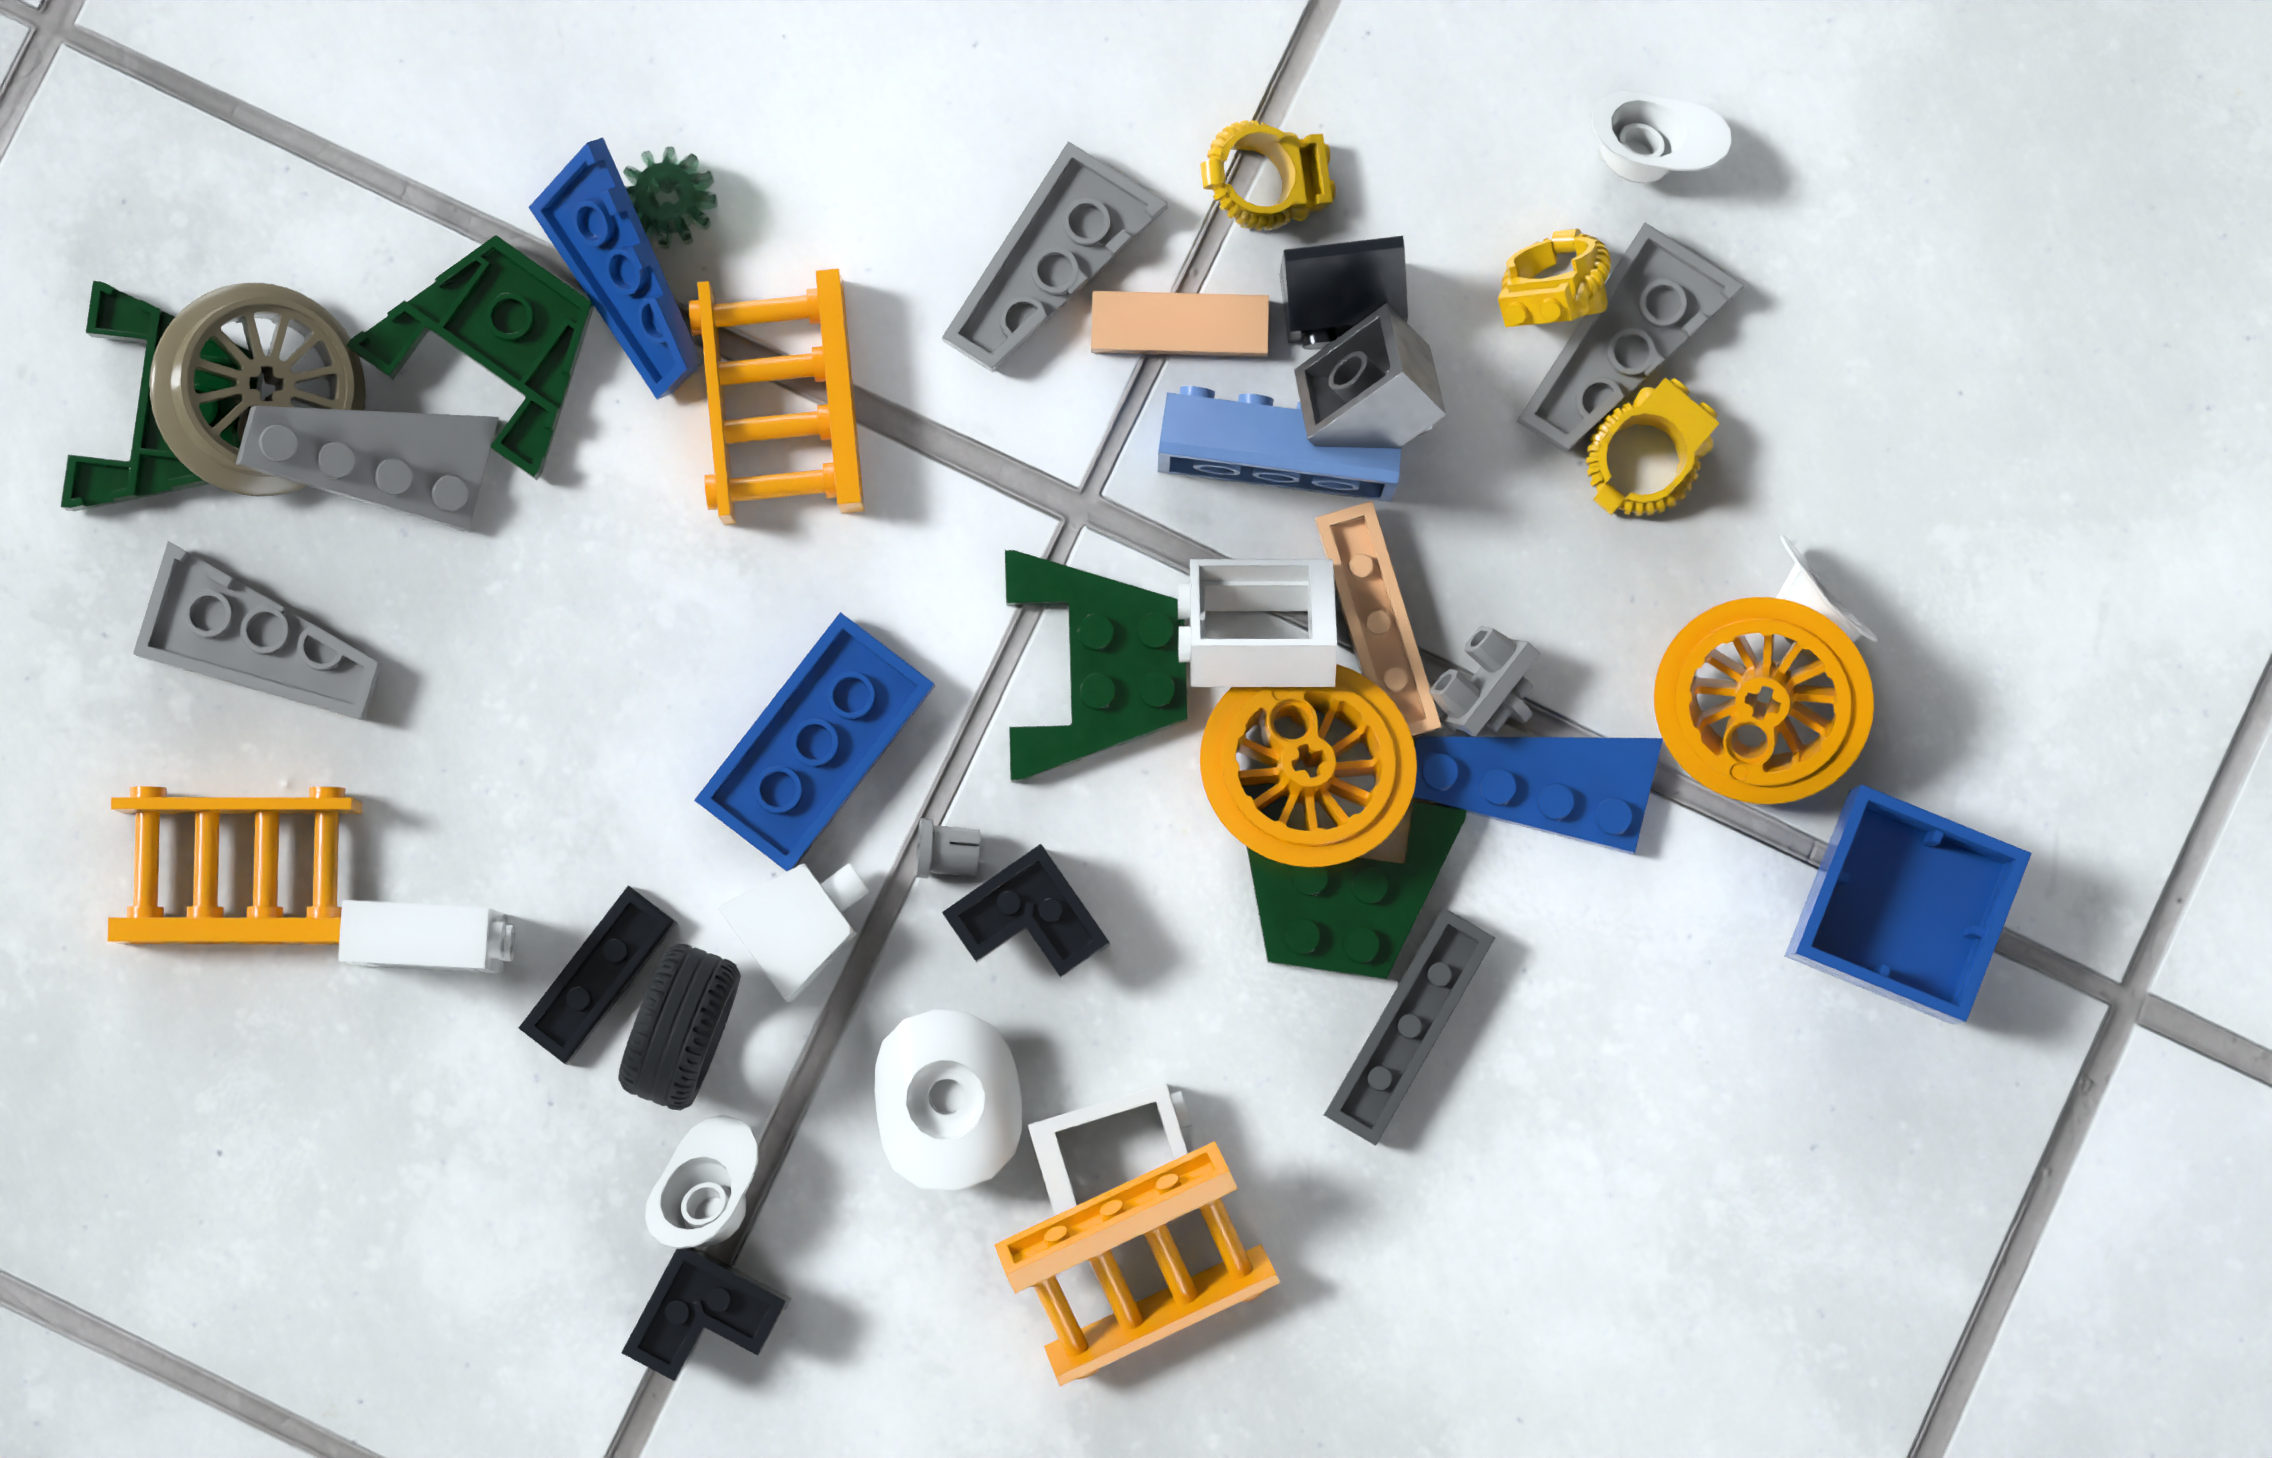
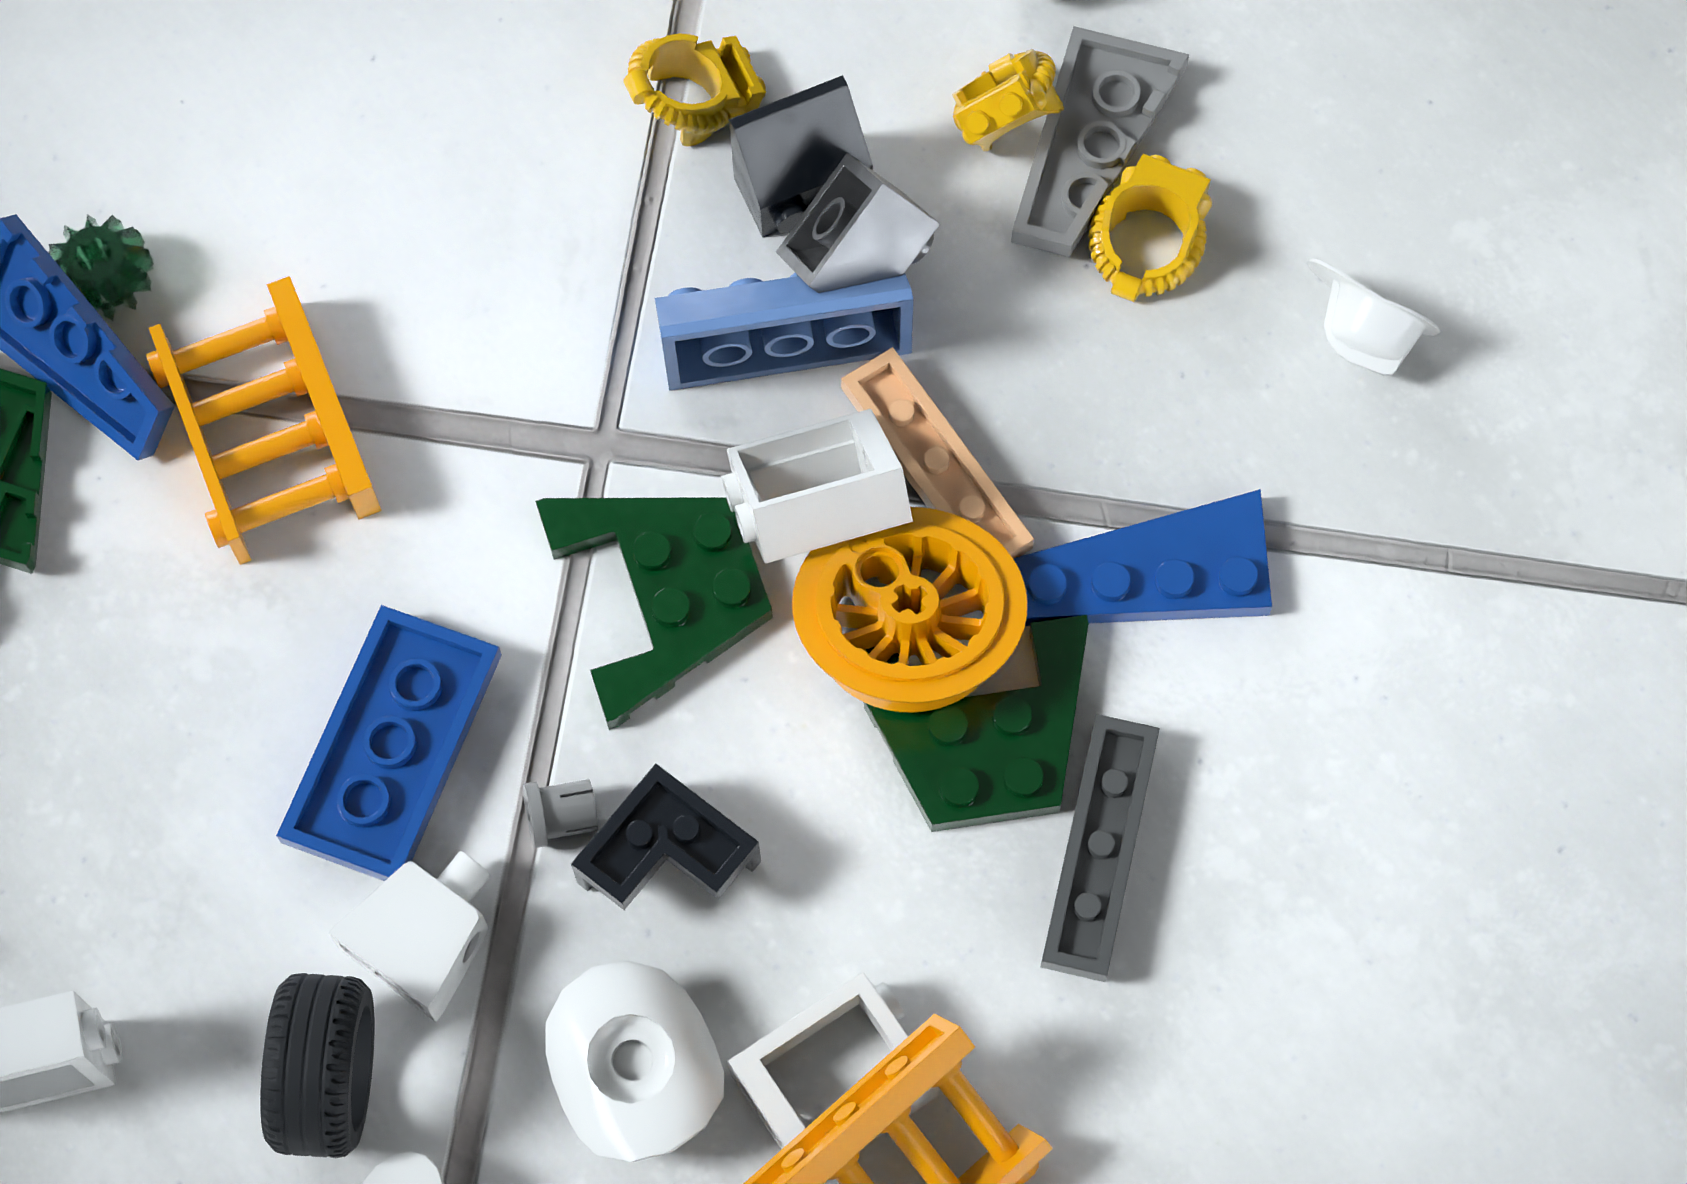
camera: 15 degrees left, 15 degrees down
black tile [518,885,677,1065] -> none
light grey wing [942,141,1168,373] -> none
light nougat tile [1091,291,1269,357] -> none
light grey hips [1429,626,1541,737] -> none
light orange piece [1654,597,1874,804] -> none
blue container [1784,784,2032,1024] -> none

